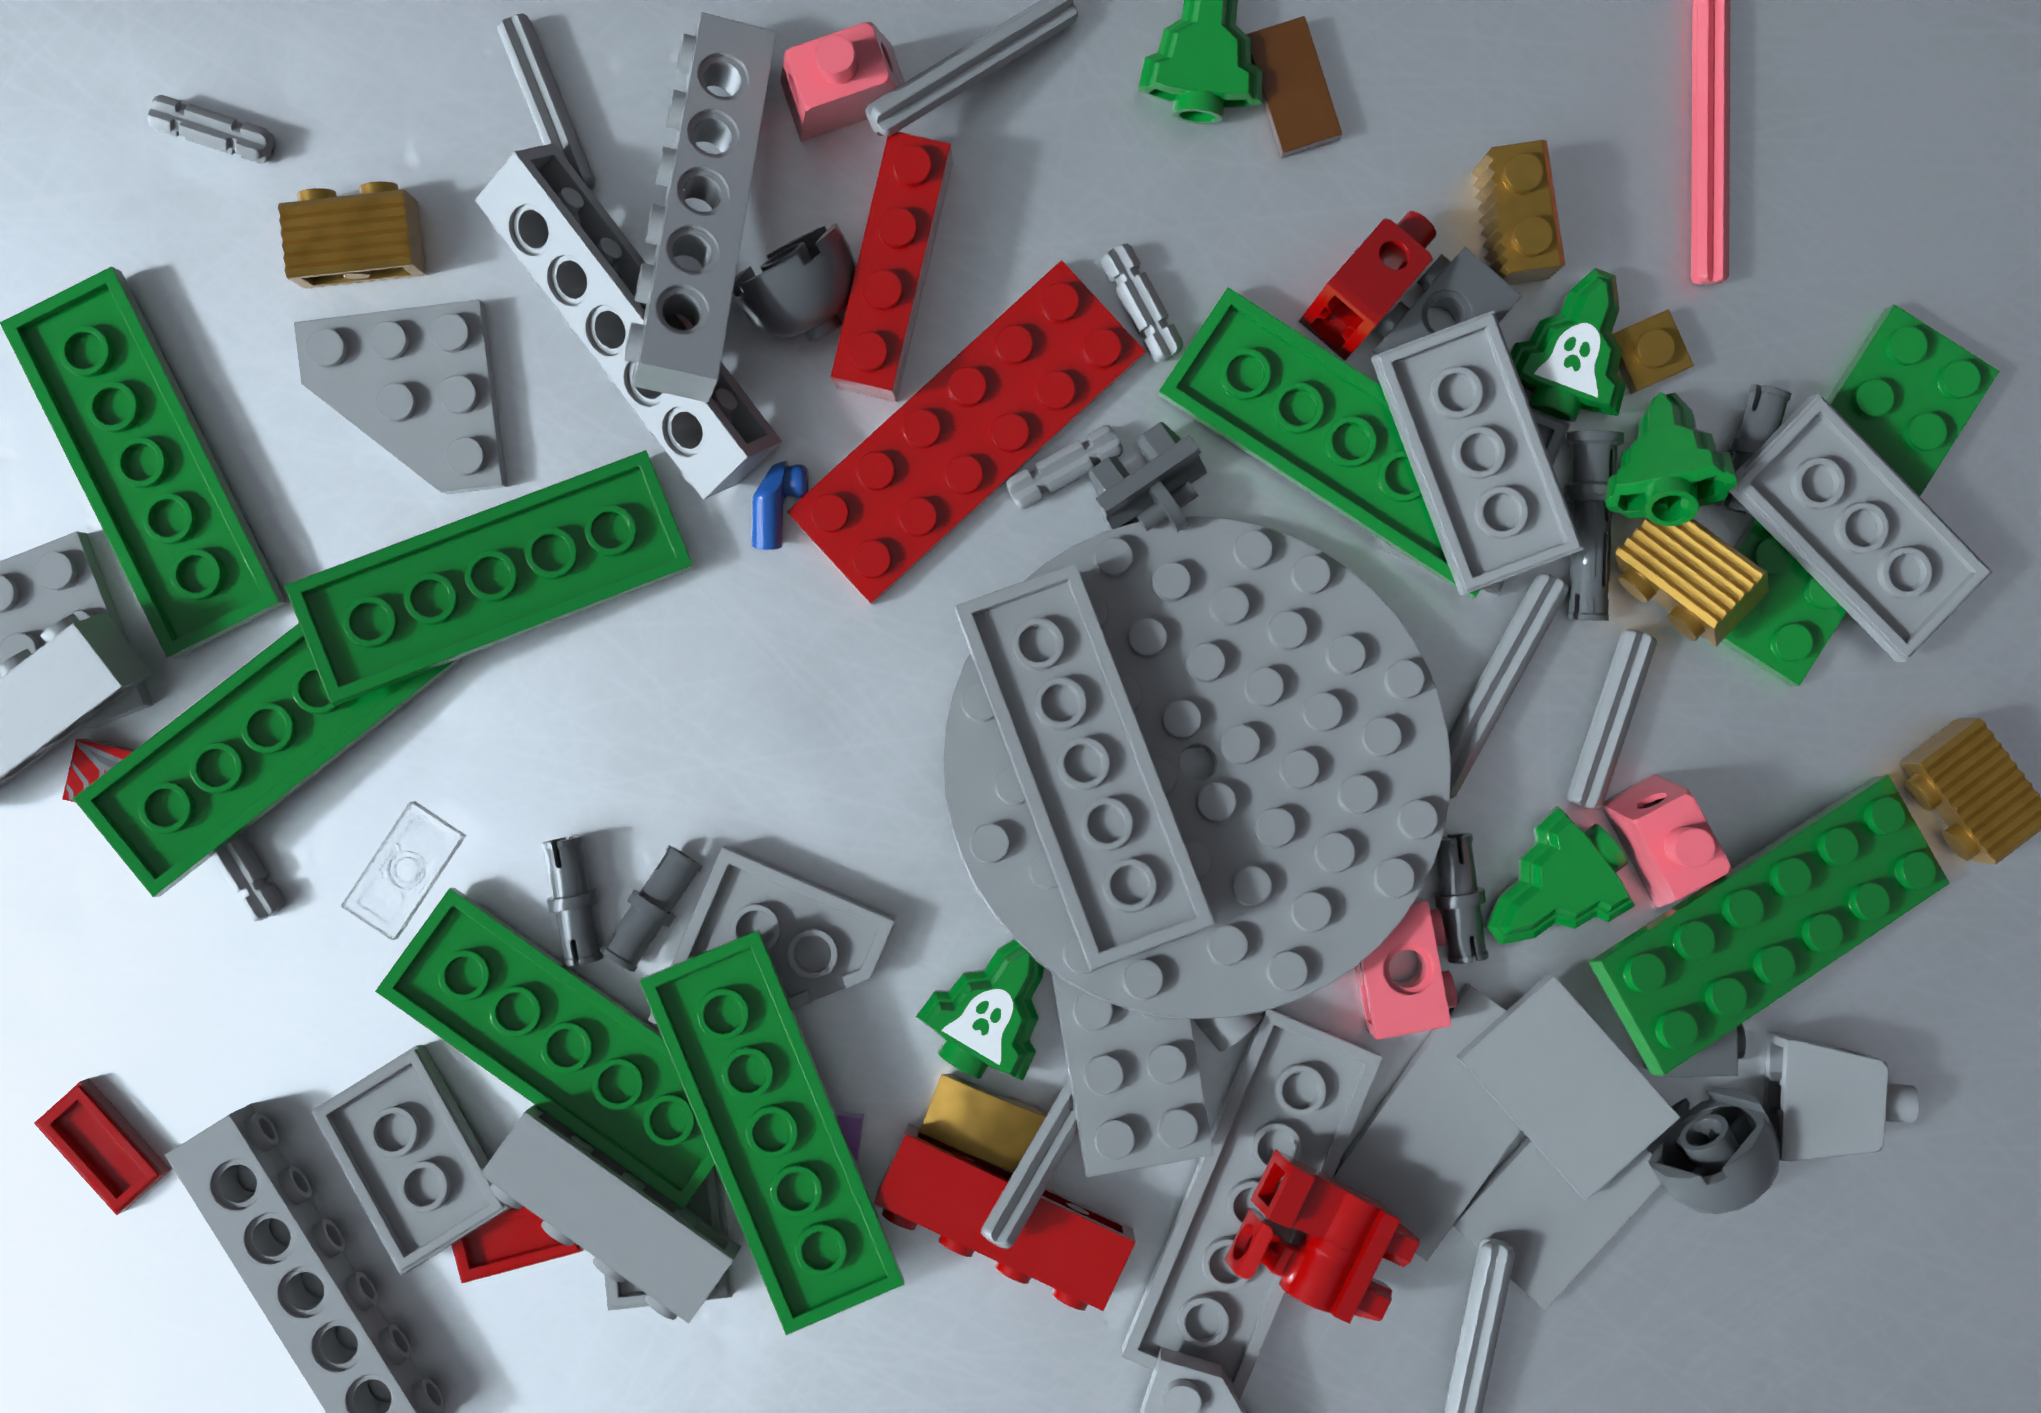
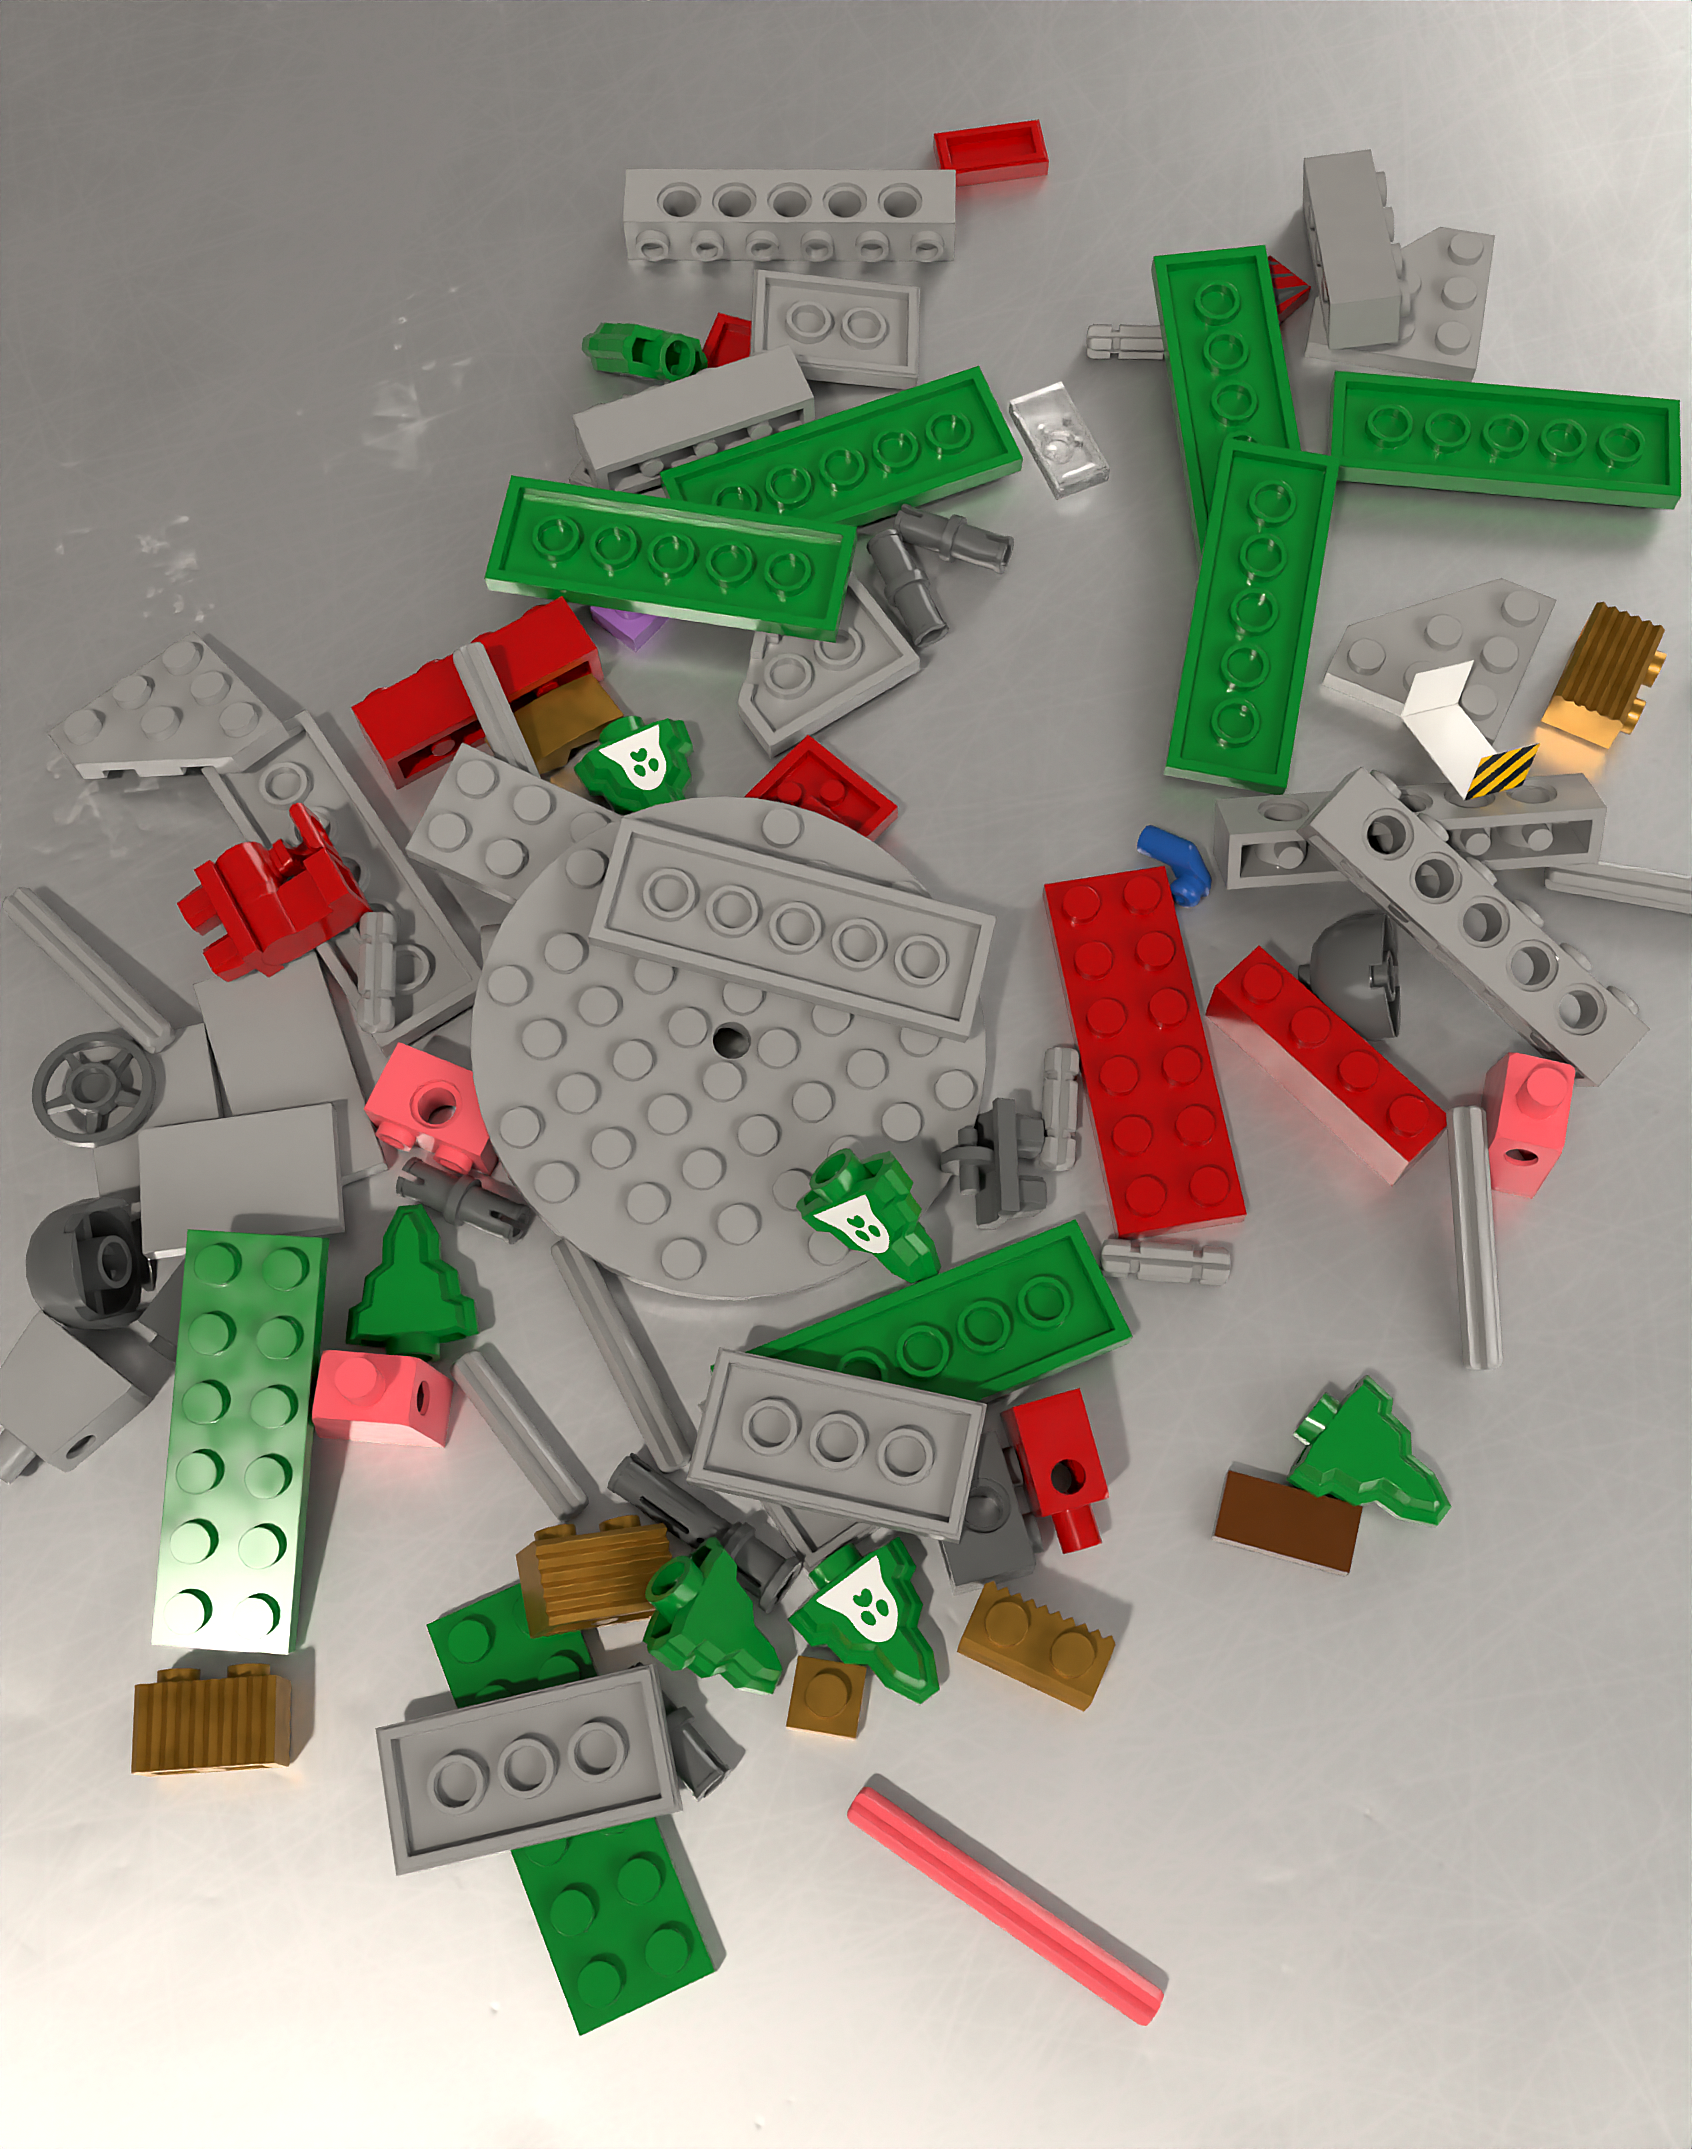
camera: 125 degrees right, 20 degrees down
none -> dark grey wheel [32,1032,156,1148]
none -> light grey axle [357,911,397,1033]
none -> green rock [581,323,708,383]
none -> red plate [744,735,898,842]
none -> green rock [796,1148,941,1284]
none -> white sticker [1401,660,1540,801]

